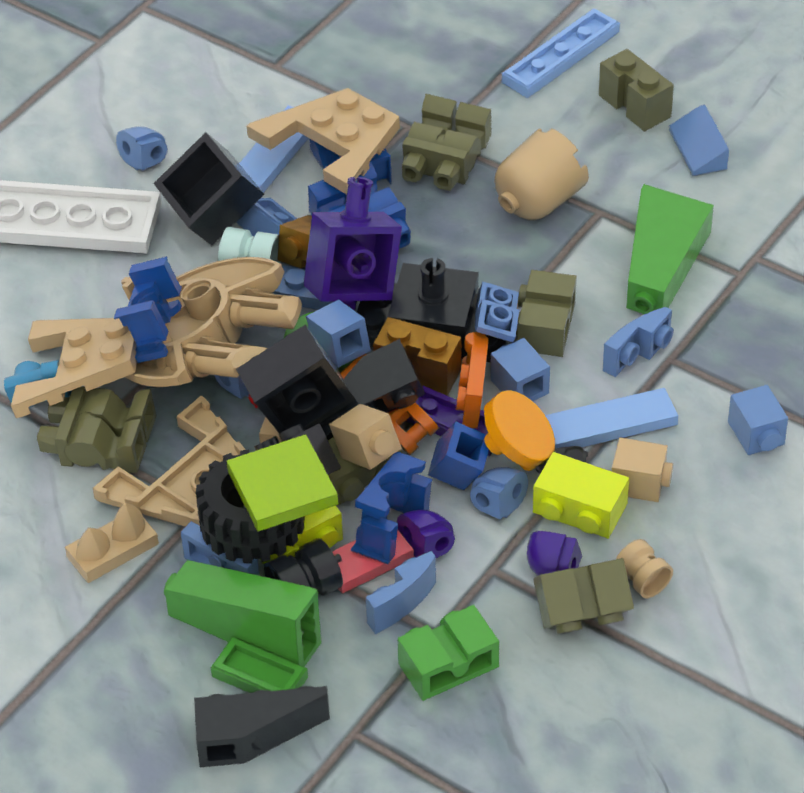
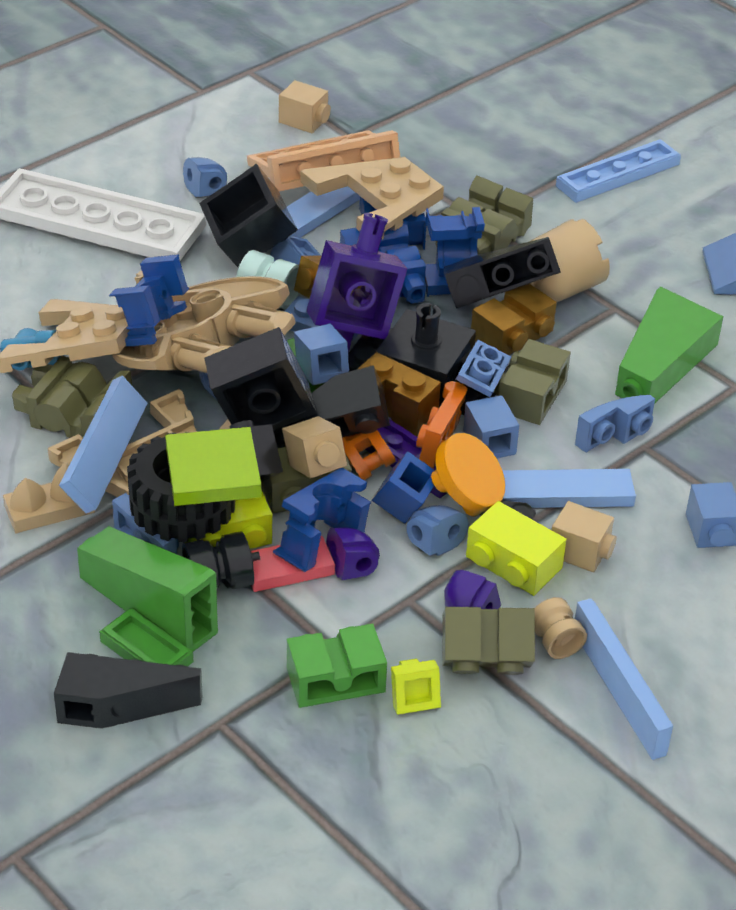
camera: 10 degrees right, 5 degrees down
medium blue slope [366,551,436,634] -> none
olive brick [598,49,674,132] -> none
none -> light blue tile [59,375,148,514]
none -> light nougat fence [247,130,400,192]
none -> tan brick [279,80,331,133]
none -> neon yellow tile [391,658,441,715]
none -> blue piece [425,207,485,297]
none -> black slope [444,237,561,309]
none -> pearl gold brick [471,283,557,355]
none -> light blue tile [575,598,673,760]

